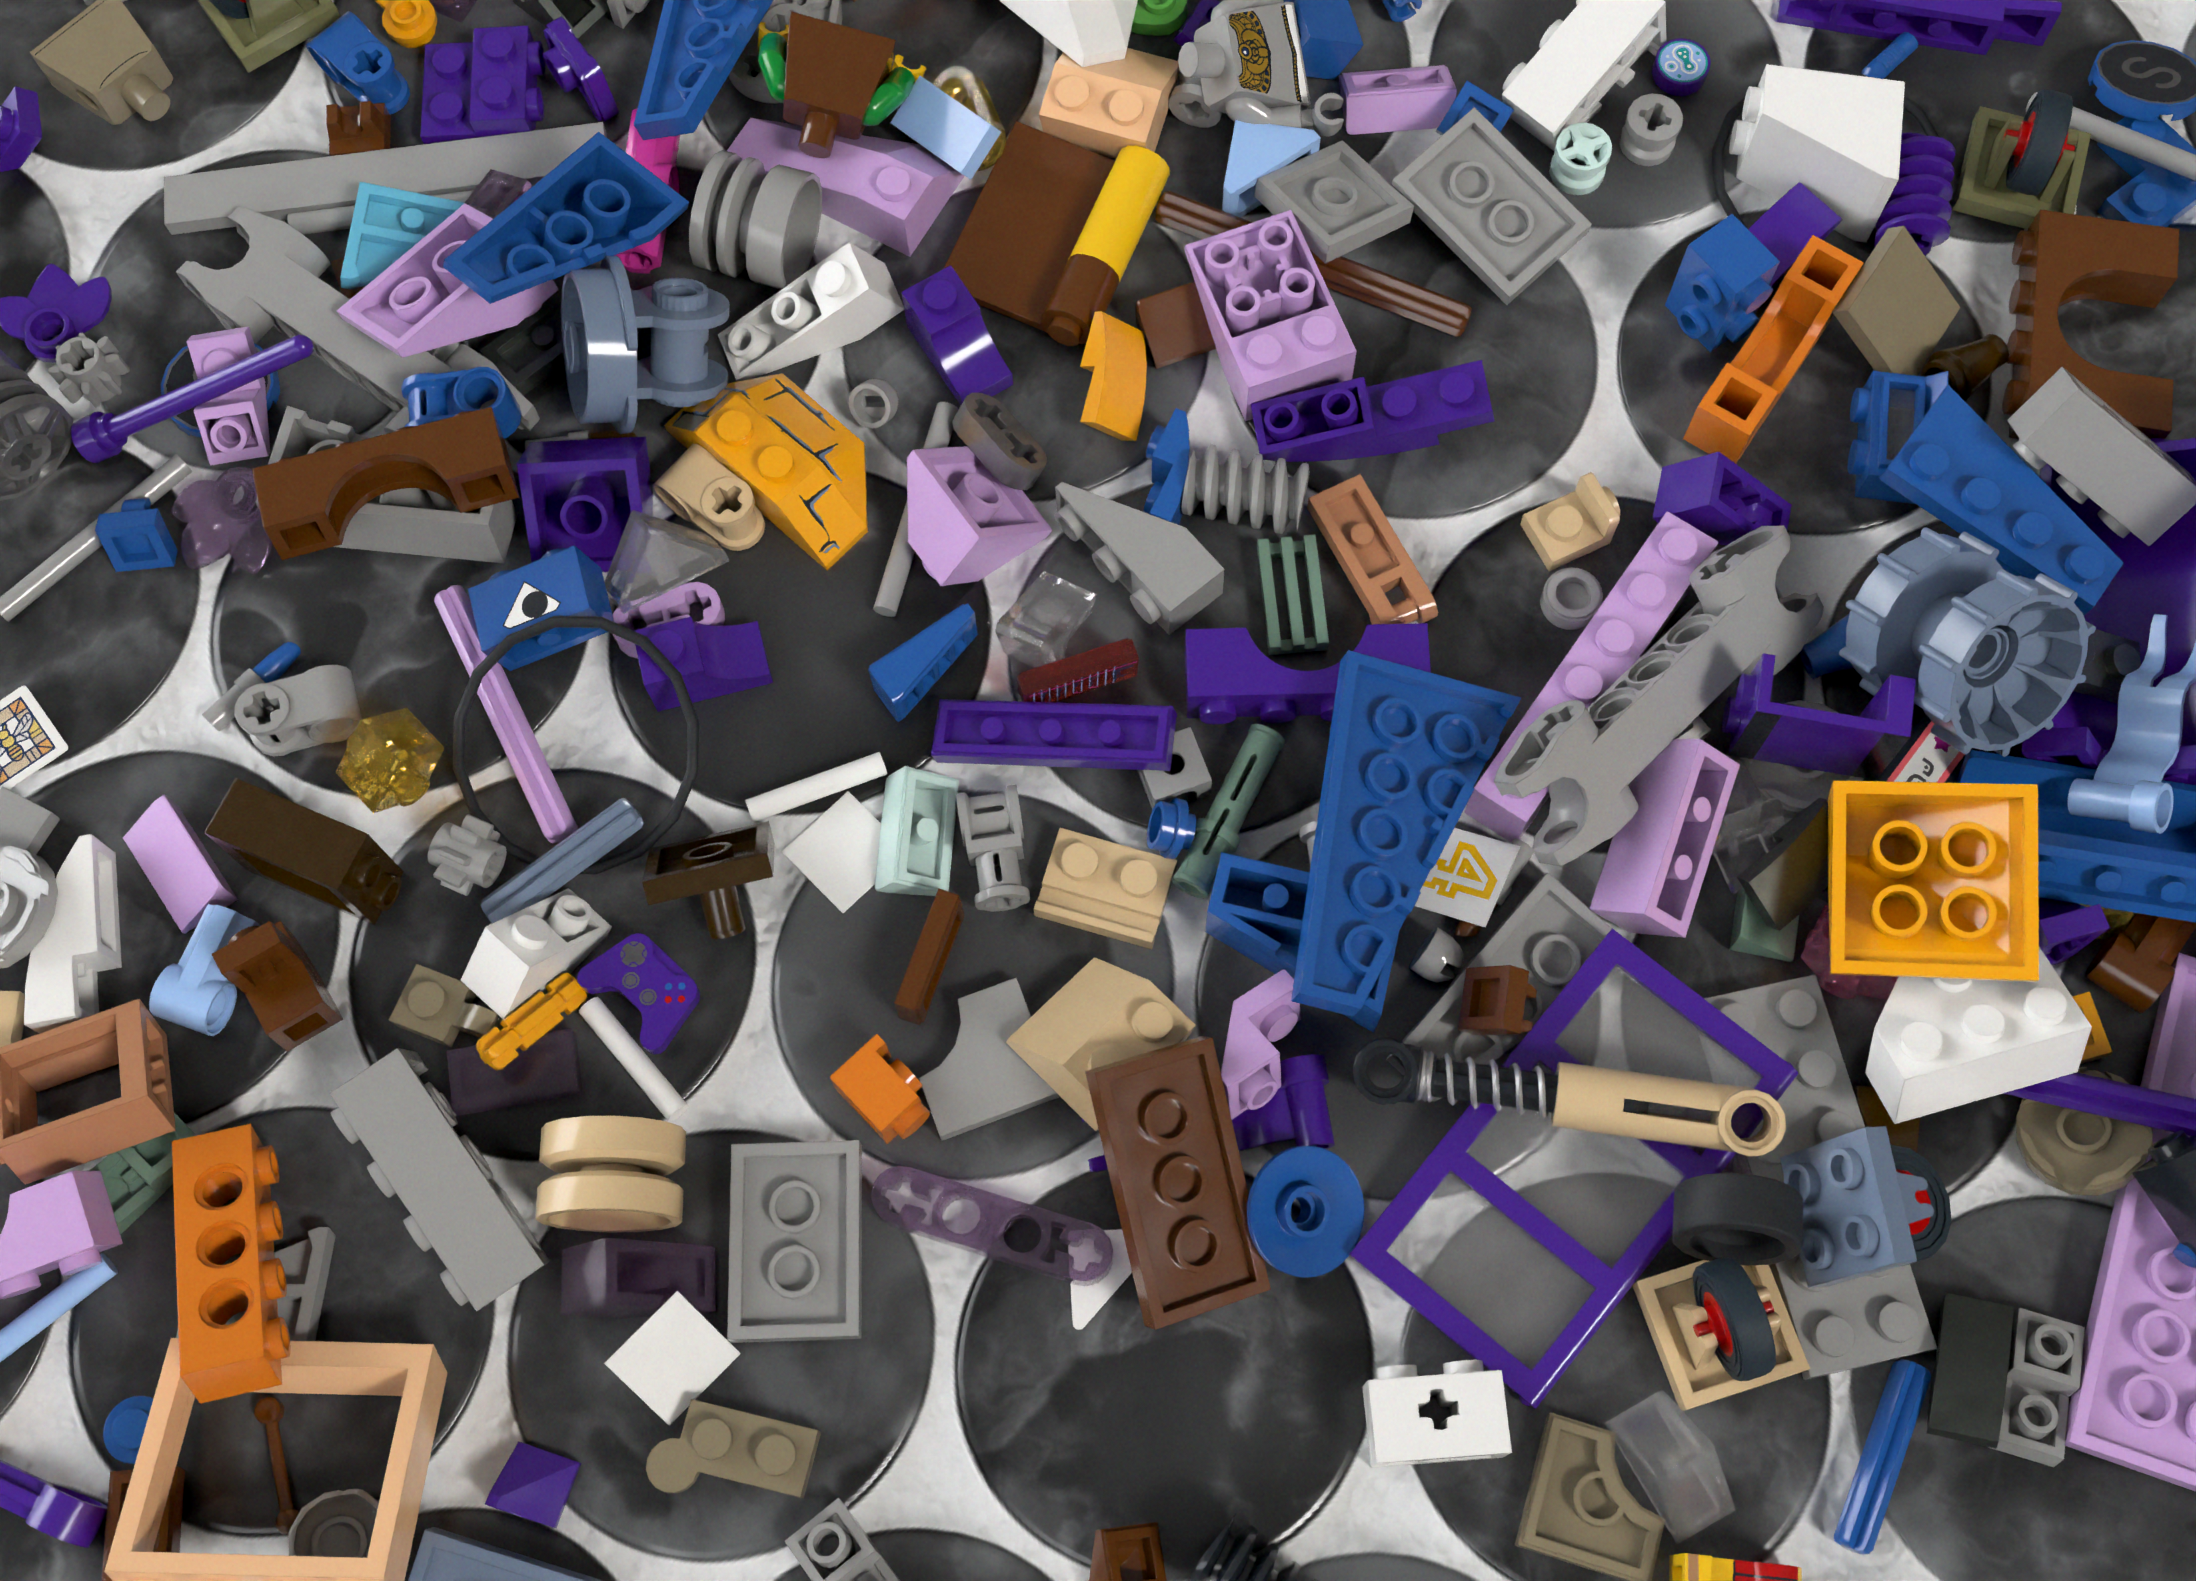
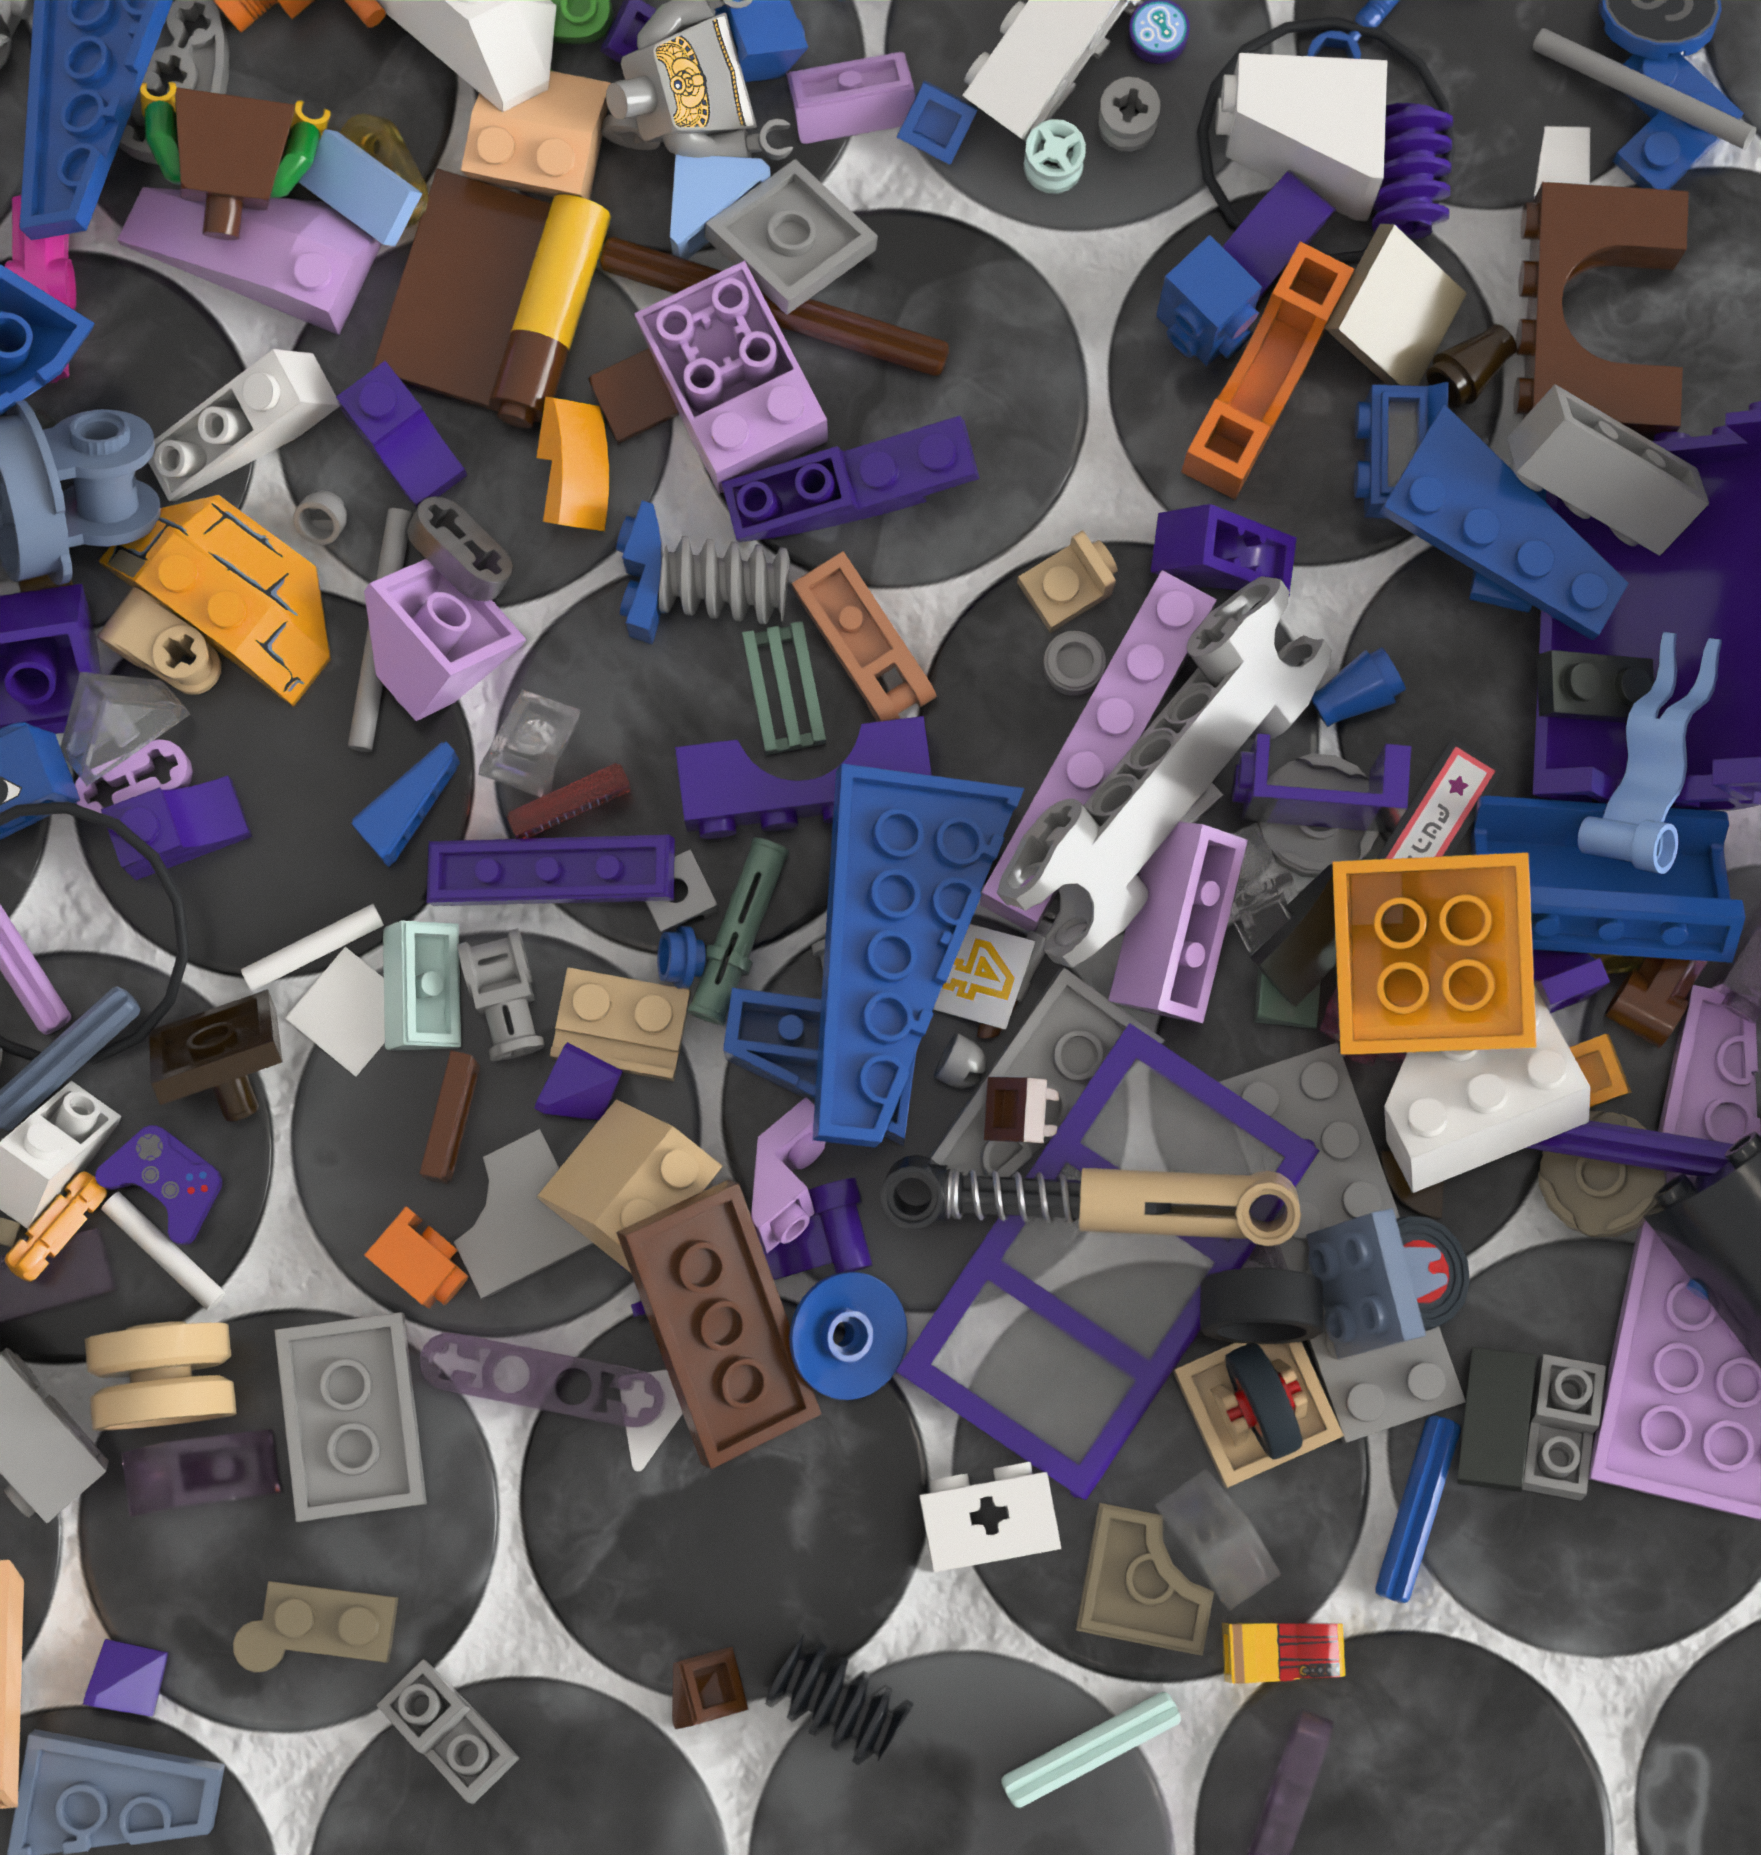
camera: 10 degrees left, 10 degrees up
white sticker [604,1291,741,1426] -> none
light grey wheel [689,150,822,289] -> none
light grey slope [1055,482,1225,635] -> none
light grey plate [1391,107,1592,305] -> none
sand blue piece [1839,527,2096,757] -> none
olive plate [1952,90,2091,229] -> none
none -> dark purple slope [534,1042,623,1120]

